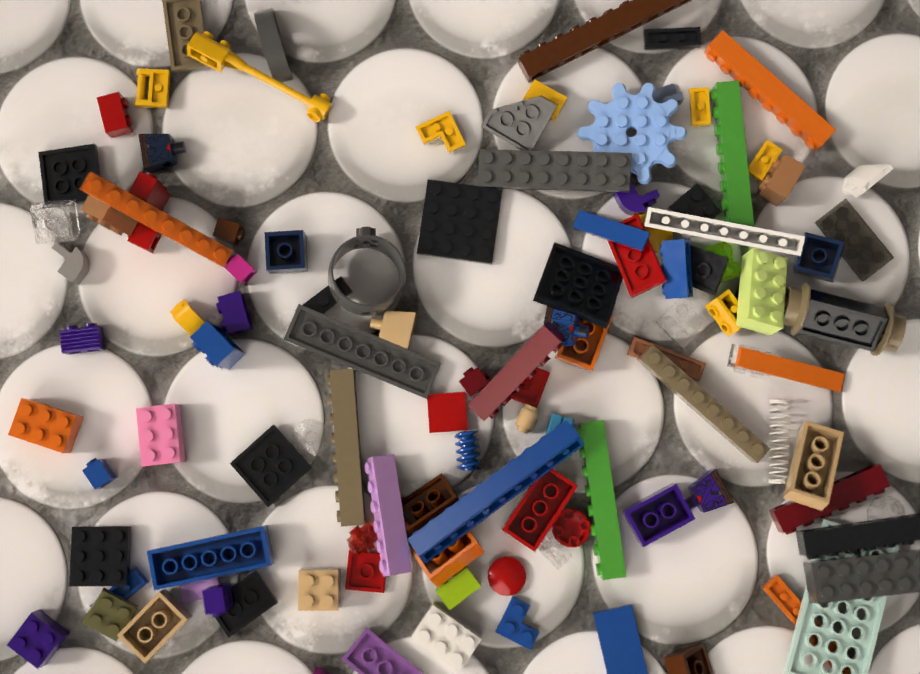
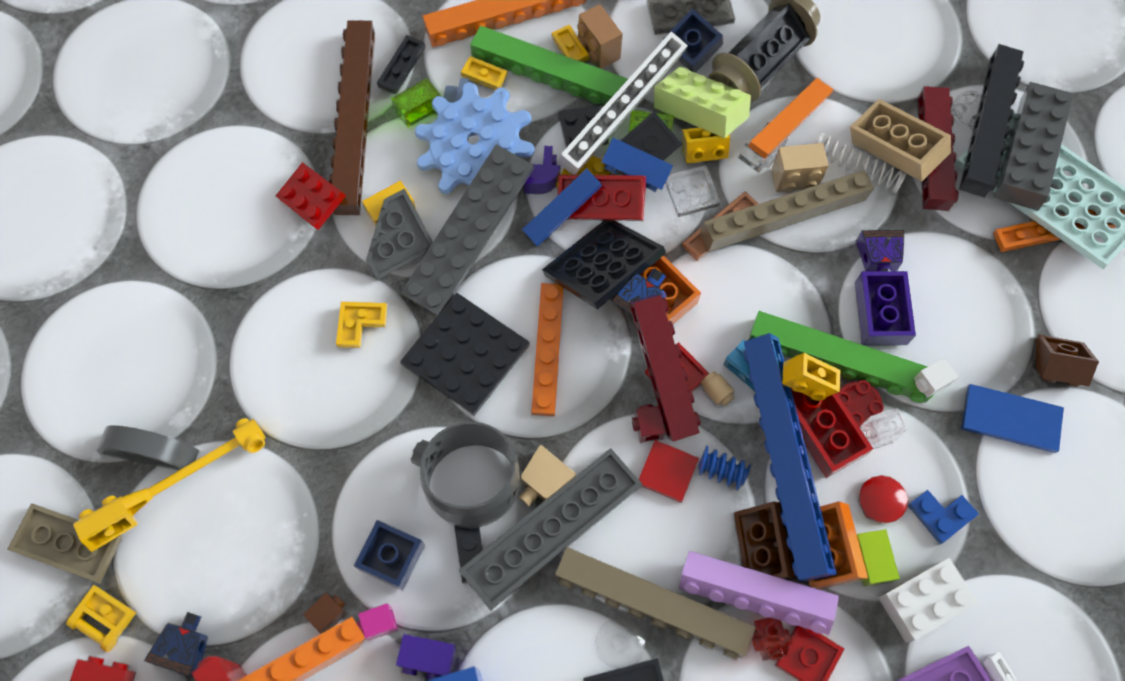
camera: 65 degrees left, 15 degrees down
none -> red plate [275,162,346,230]
none -> clear neon green brick [391,78,440,127]
none -> orange plate [531,283,564,417]
none -> tan brick [771,143,828,193]
none -> yellow brick [782,353,840,400]
none -> white brick [914,358,959,398]

